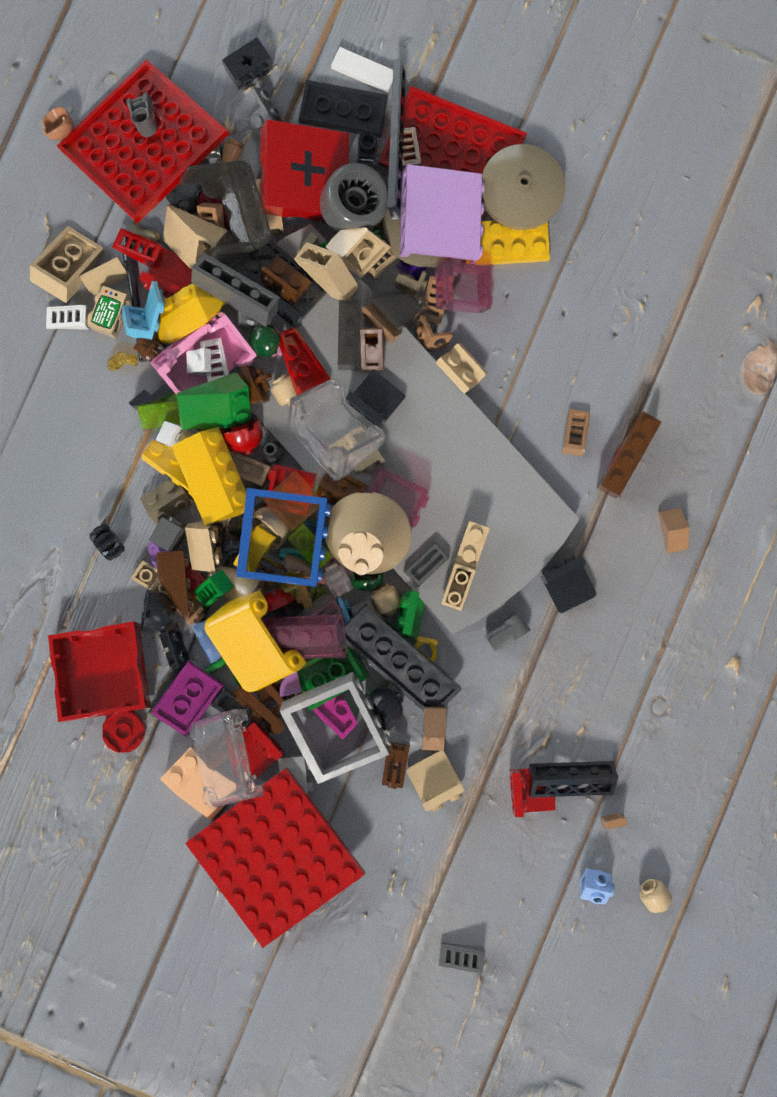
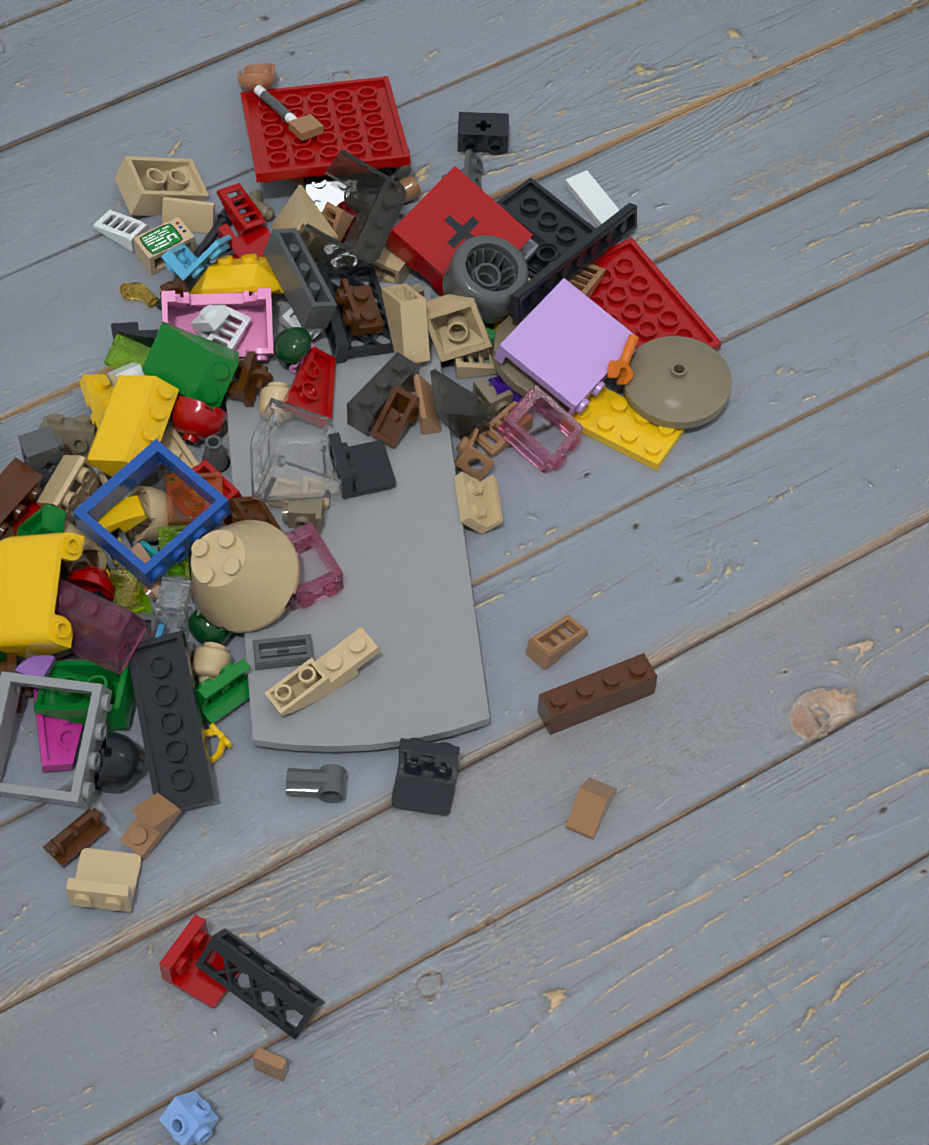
camera: 35 degrees right, 30 degrees down
dark grey piece [127,92,157,137] -> none
none -> dark grey bar [254,85,297,124]
none -> medium nougat tile [288,114,324,141]
none -> orange bar [607,334,639,385]

